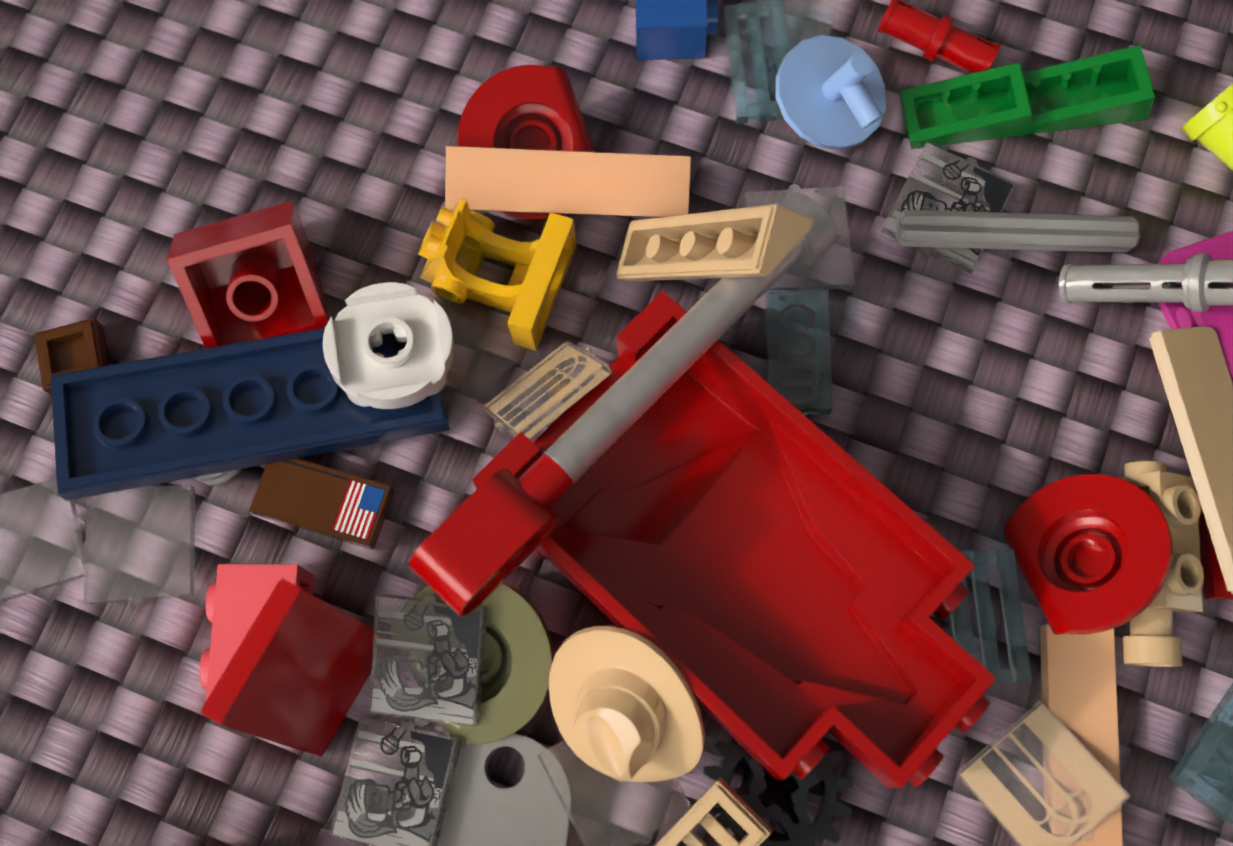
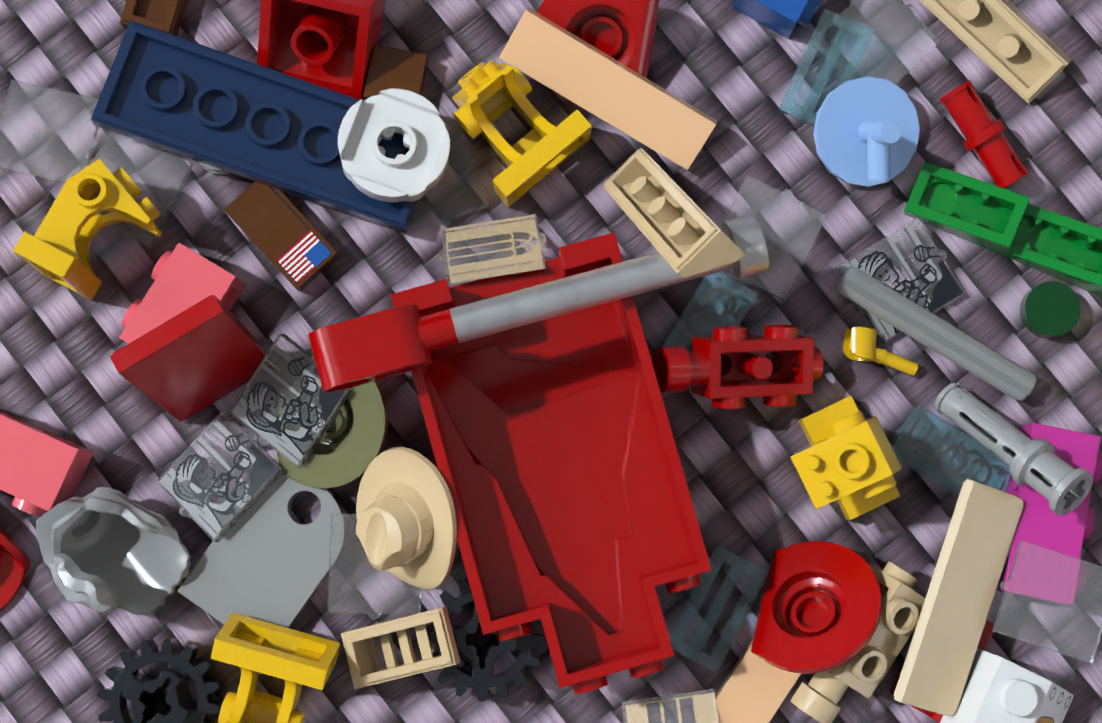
camera: 30 degrees right, 10 degrees up
none -> yellow tile [13,159,162,301]
none -> reddish brown tile [363,45,429,100]
none -> red brick [652,324,824,409]
none -> yellow tile [790,396,902,520]
none -> yellow hand [843,327,918,376]
none -> clear light blue tile [891,405,1010,498]
none -> dark green tile [1020,281,1081,338]

